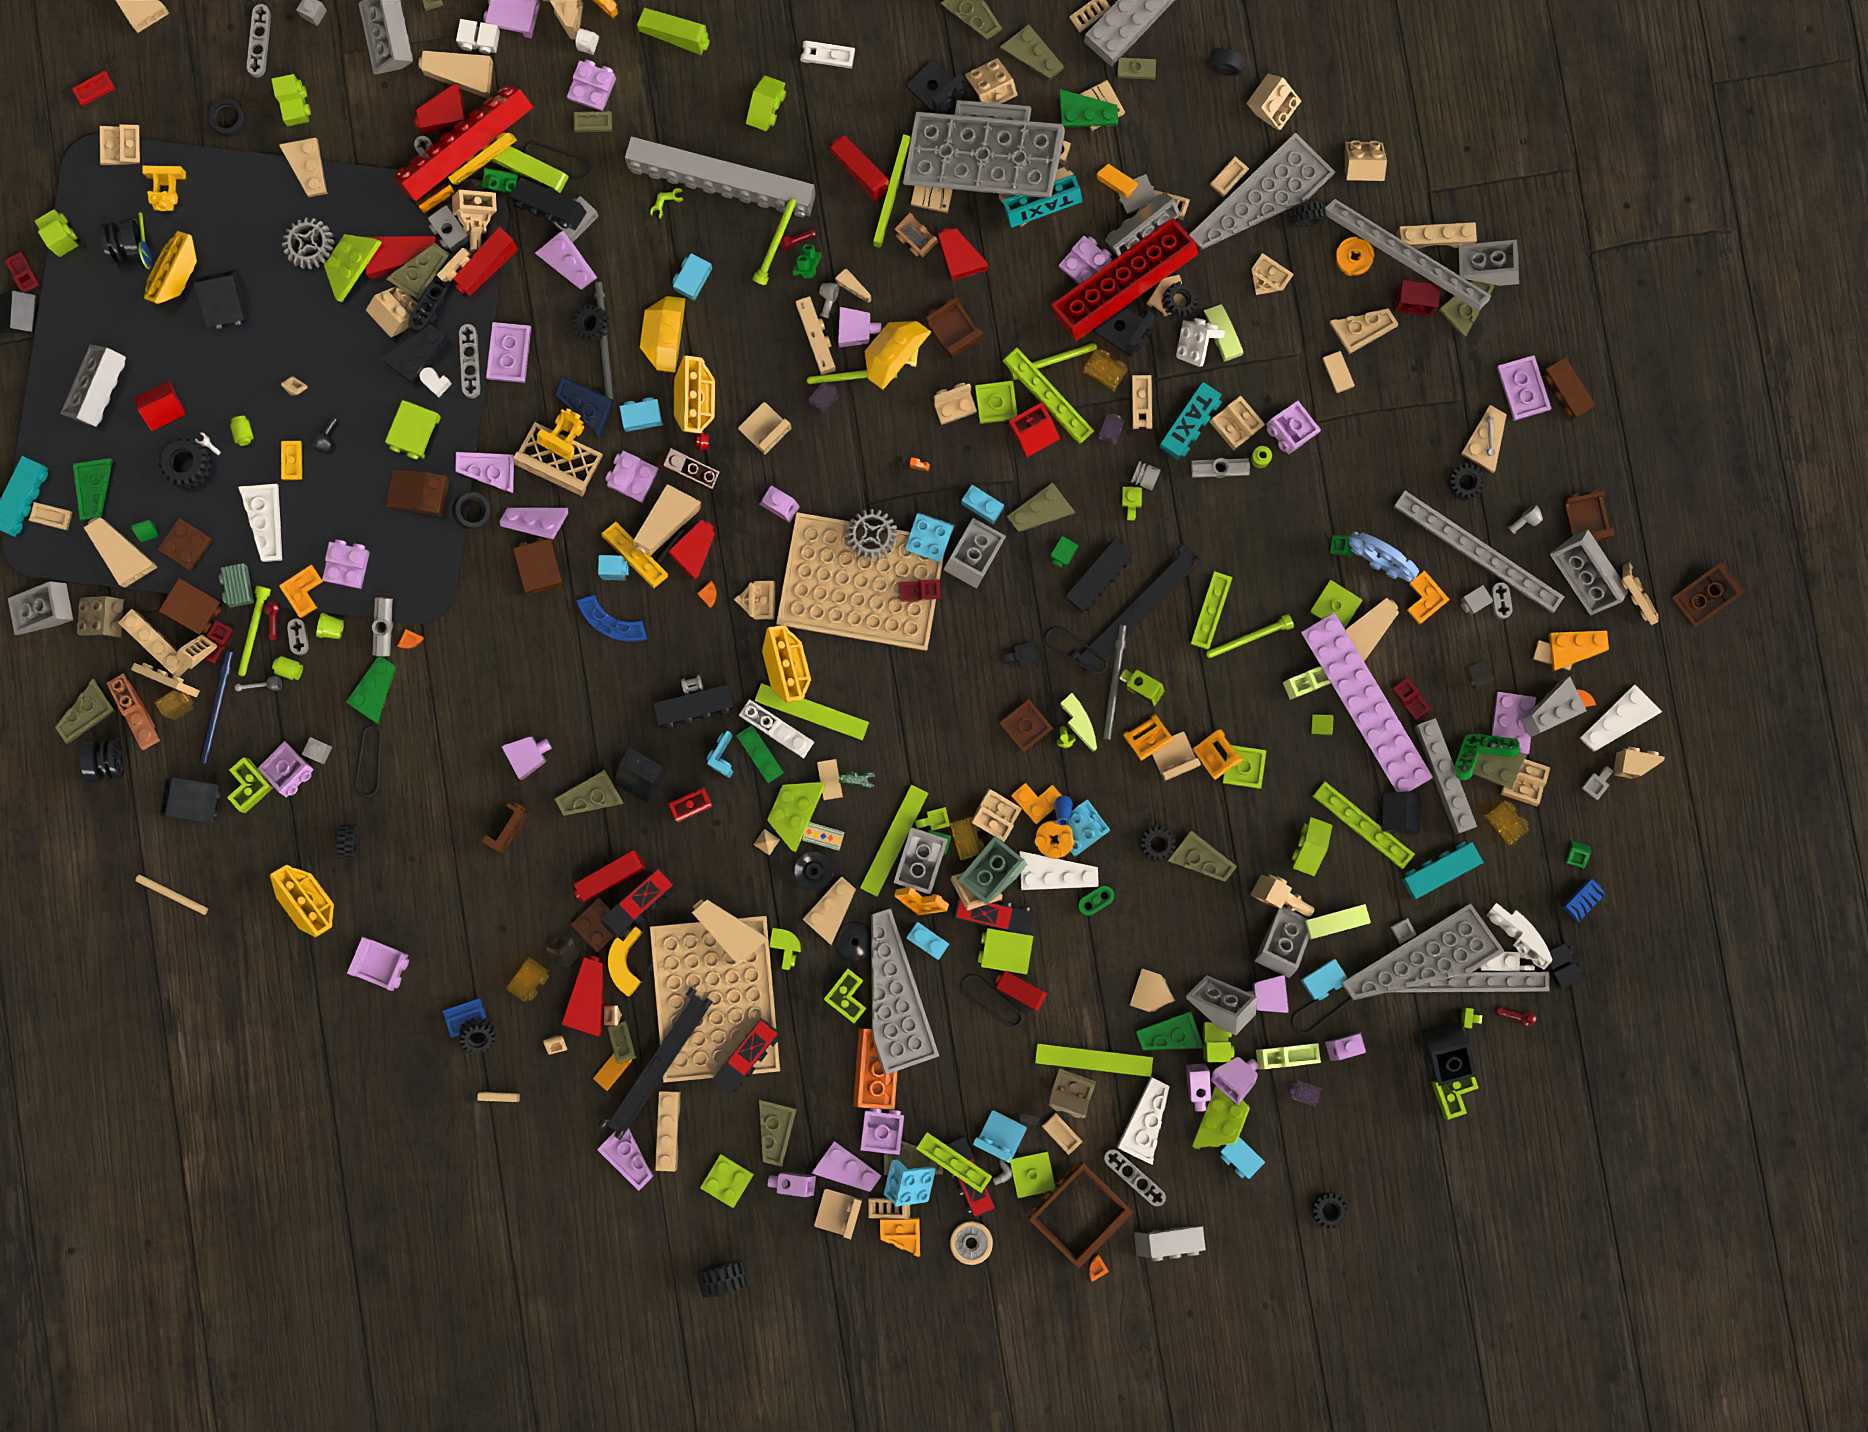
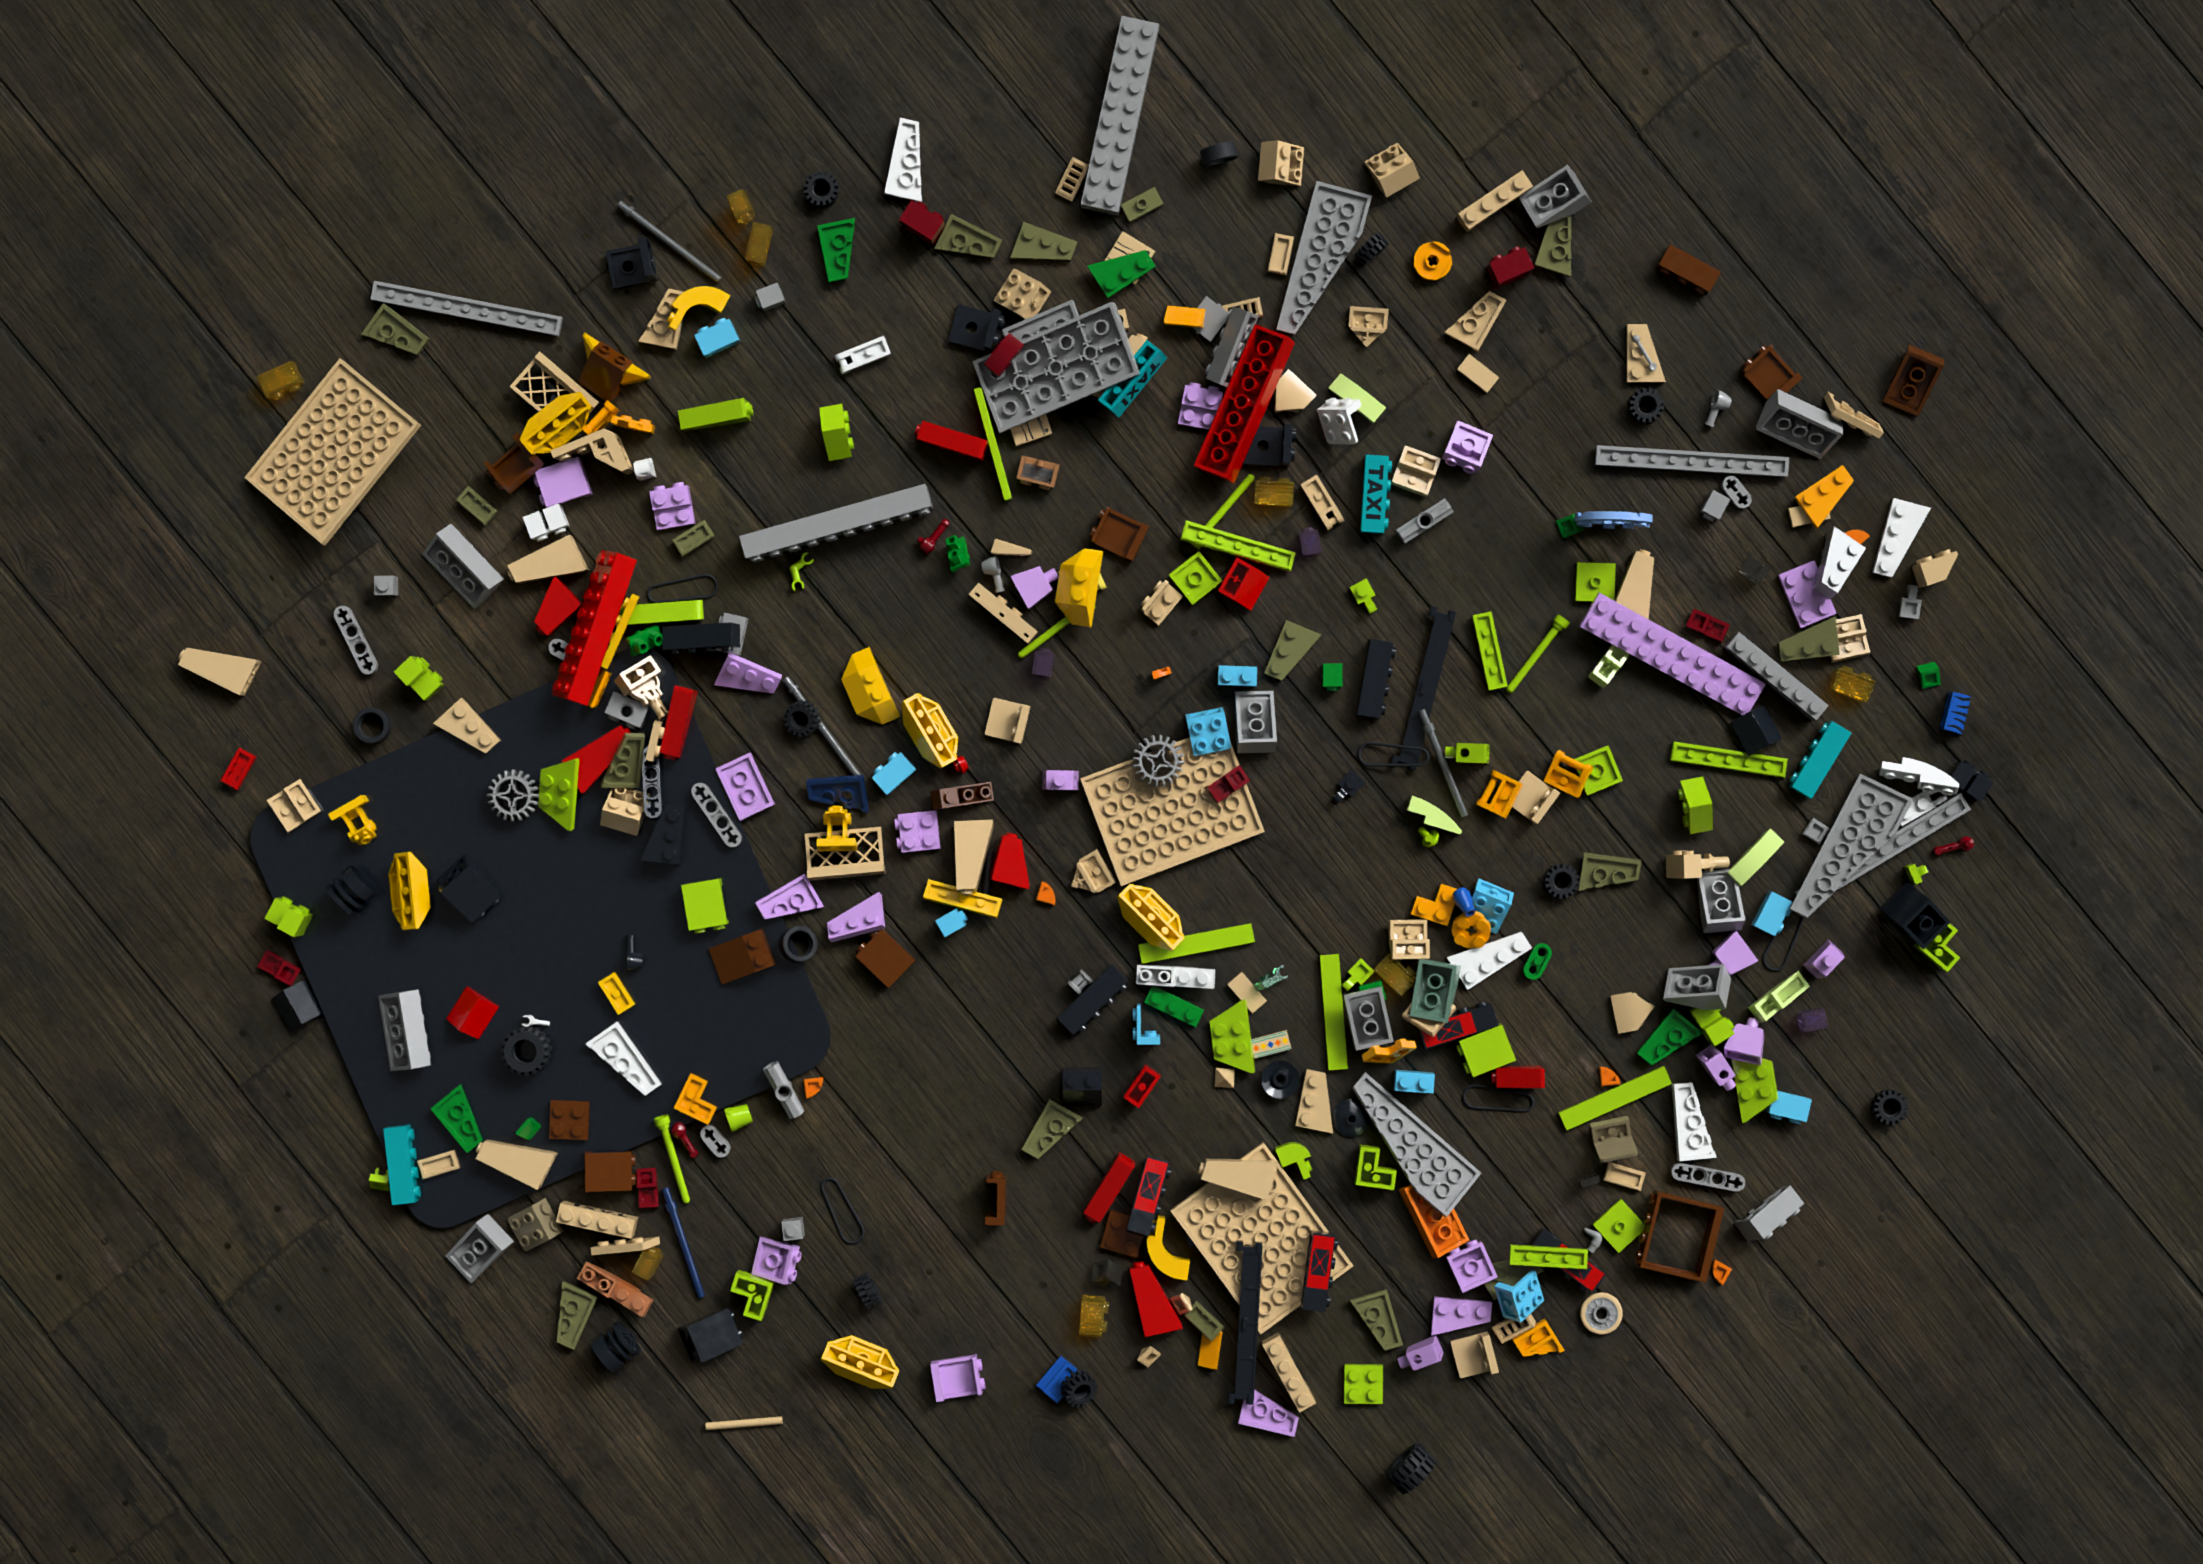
camera: 25 degrees left, 5 degrees up
piece [138,212,153,269] -> none
tan slope [176,635,217,669] -> none
sand green brick [219,564,254,607] -> none
lime brick [230,416,254,446] -> none
hinge [234,675,282,691] -> none
lime brick [272,656,303,680] -> none
tan slope [281,376,308,396] -> none
lavender plate [322,540,370,589] -> none
green wing [346,656,396,724] -> none
white leg [420,368,452,397] -> none
tan tile [478,1092,520,1102] -> none
lavender torso [502,736,552,780] -> none
blue tile [576,595,648,642] -> none
medium azure brick [672,253,712,301] -> none
lime piece [752,198,796,285] -> none
red slope [938,228,988,281] -> none
medium azure bracket [973,1110,1027,1163] -> none
reddish brown plate [999,699,1053,753] -> none
light grey piece [1131,461,1160,491] -> none
black tyre [1162,281,1199,319] -> none
lime brick [1251,446,1272,468] -> none
lime slope [1311,715,1333,735] -> none
light grey plate [1325,199,1491,310] -> none
light orange plate [1407,571,1449,625] -> none
green beam [1454,734,1520,780] -> none
lavender plate [1497,355,1551,421] -> none
none -> dark red slope [984,333,1024,377]
none -> orange tile [1599,1067,1620,1086]

